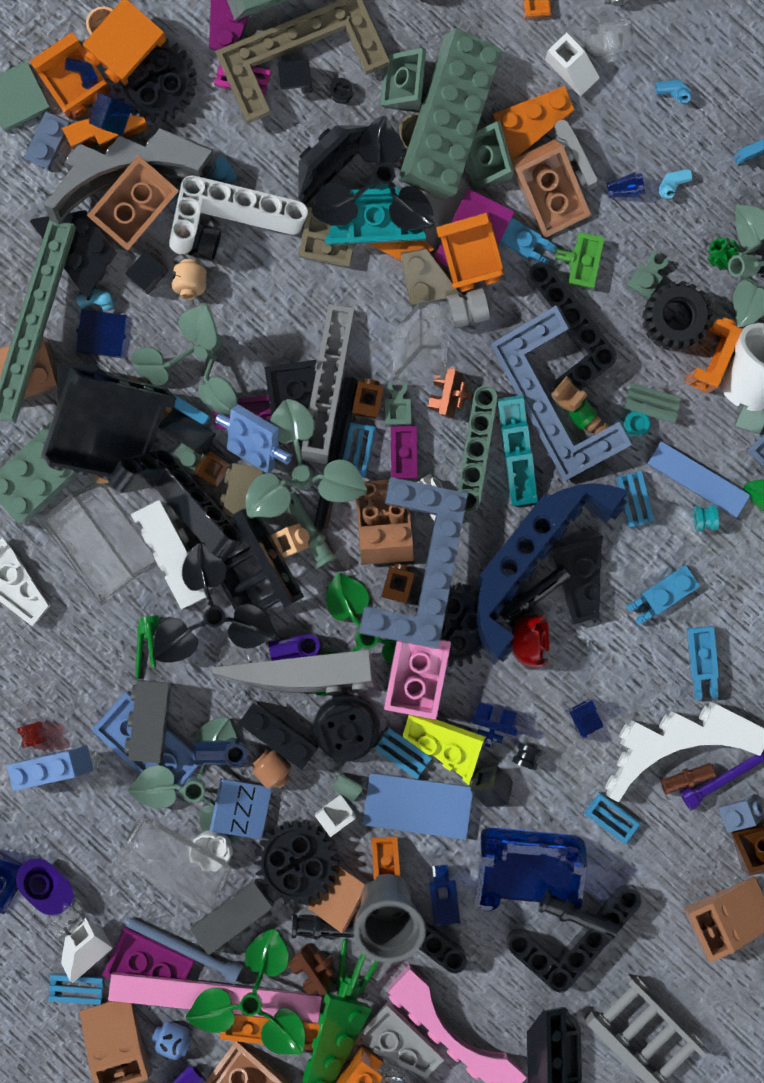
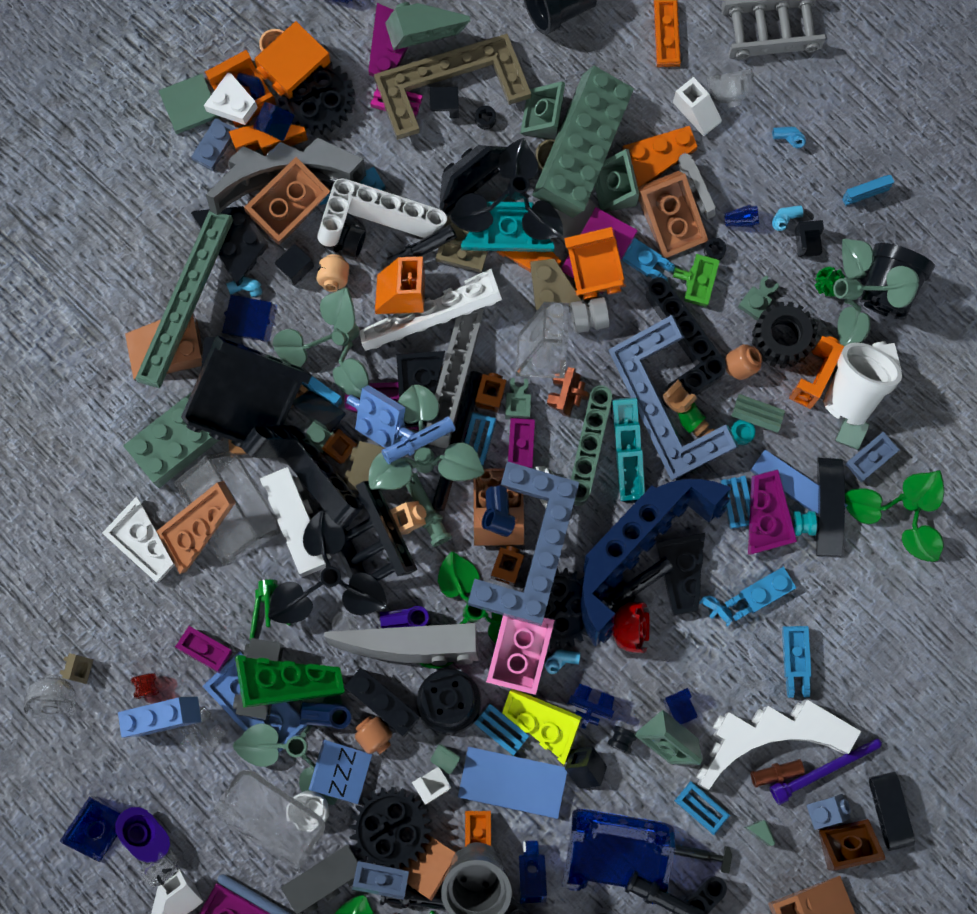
camera: 10 degrees right, 10 degrees down
none -> nougat wing [156,481,236,574]
none -> magenta plate [175,626,232,673]
none -> white wing [204,72,258,125]
none -> green wing [235,655,345,708]
none -> sand blue plate [352,861,409,900]
none -> white wing [360,269,502,351]
none -> orange slope [375,256,426,314]
none -> medium blue pin [381,416,455,464]
none -> black pin [387,224,457,265]
none -> dark blue piece [482,485,515,537]
none -> medium azure arm [545,650,580,674]
none -> sand green slope [635,710,702,765]
none -> pearl dark grey piece [671,844,732,874]
none -> dark azure piece [699,596,733,627]
none -> black bush [704,238,726,260]
none -> nougat head [725,344,762,380]
none -> sand green slope [744,820,775,846]
none -> magenta wing [748,470,797,555]
none -> black panel [795,220,824,257]
none -> black slope [816,458,845,557]

